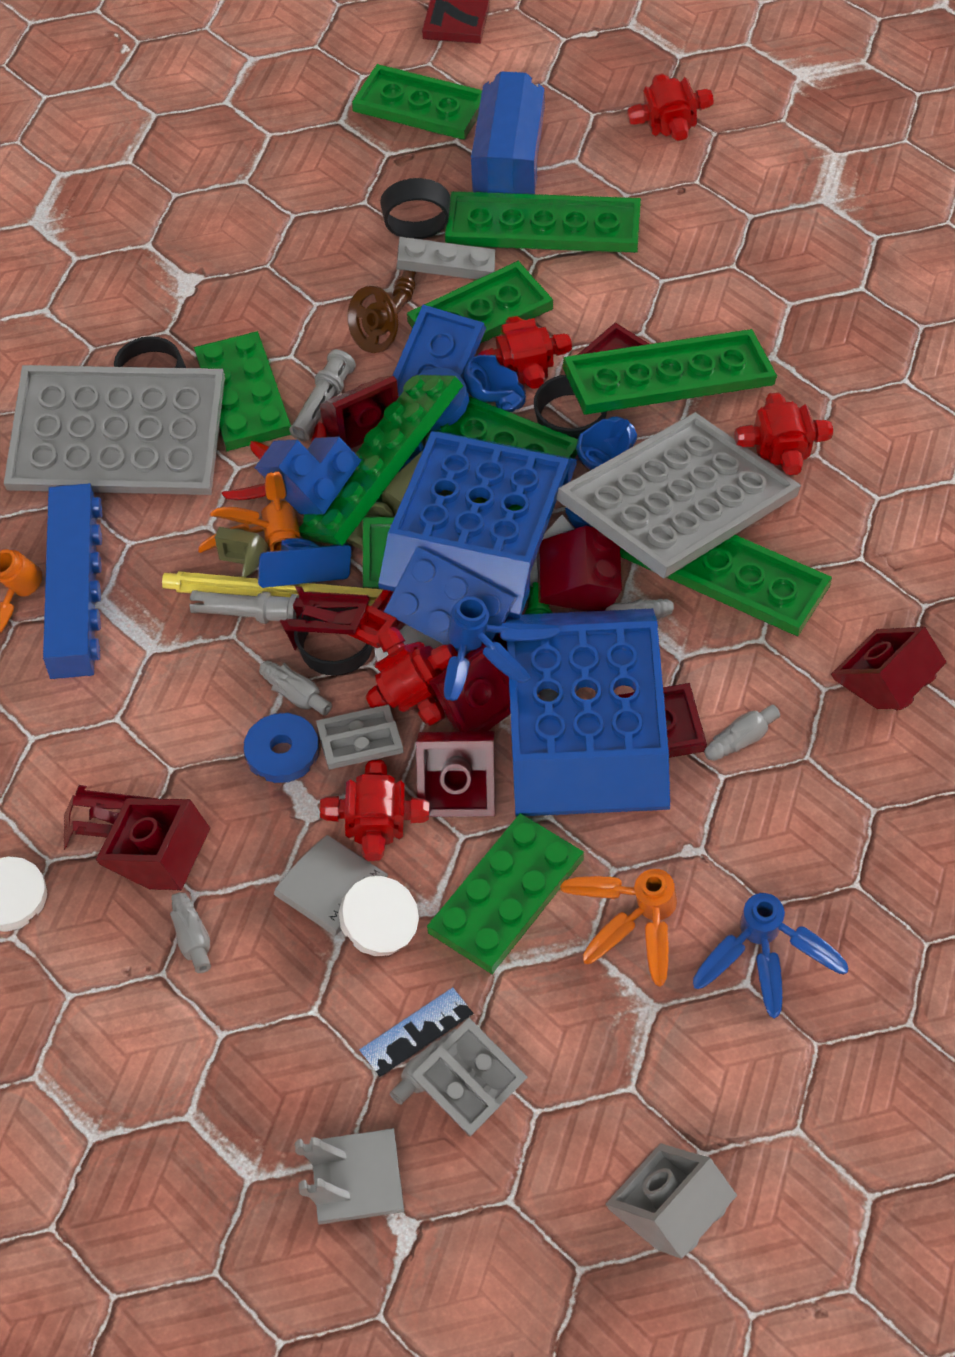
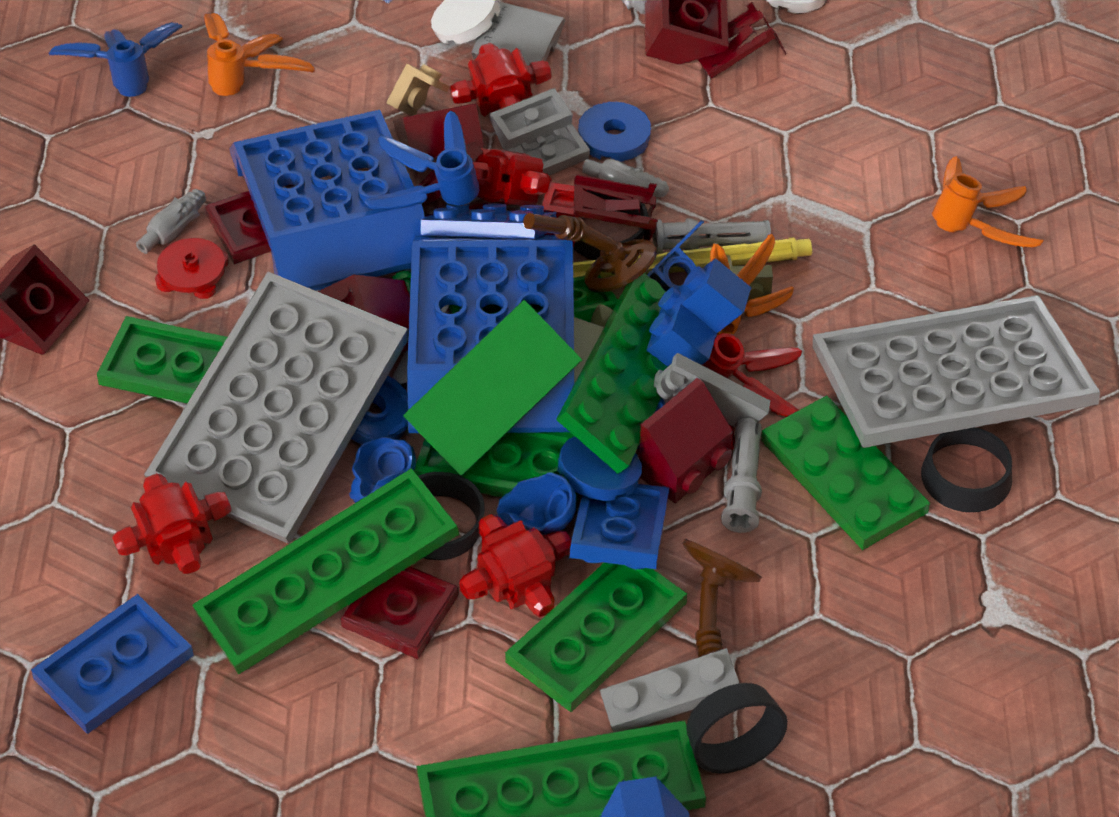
camera: 160 degrees right, 5 degrees down
blue brick [43,483,102,679] -> none
green plate [427,813,584,974] -> none
none -> blue plate [31,594,194,734]
none -> red piece [155,238,229,299]
none -> tan bracket [386,64,450,116]
none -> green tile [403,300,582,476]
none -> reddish brown dish [523,213,657,292]
none -> light grey hinge [653,353,770,427]

